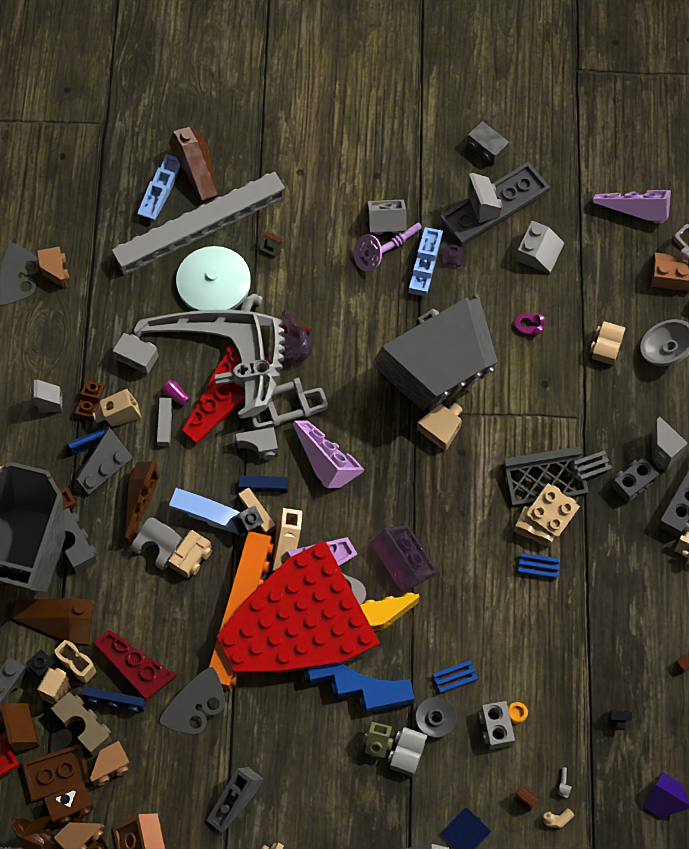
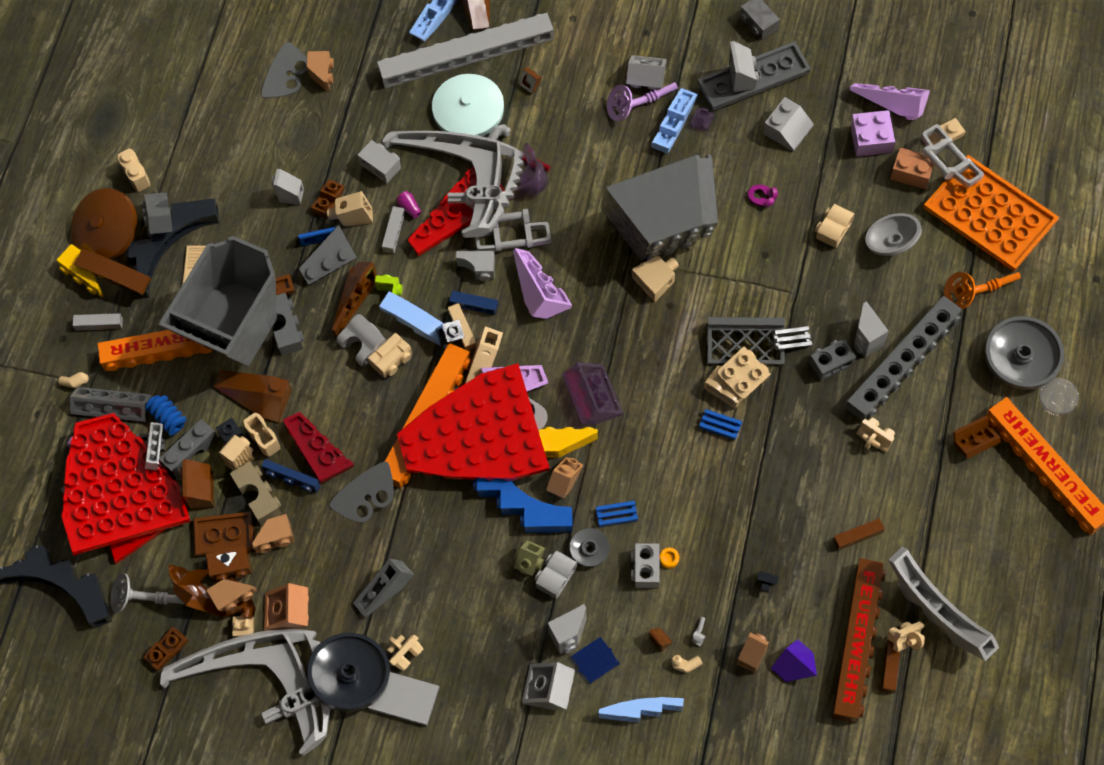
camera: 15 degrees right, 0 degrees up
none -> lime bracket [375,275,403,296]
none -> medium nougat slope [546,457,583,498]
none -> light grey slope [548,604,587,655]
none -> medium nougat slope [737,633,769,673]
none -> lavender brick [850,110,895,157]

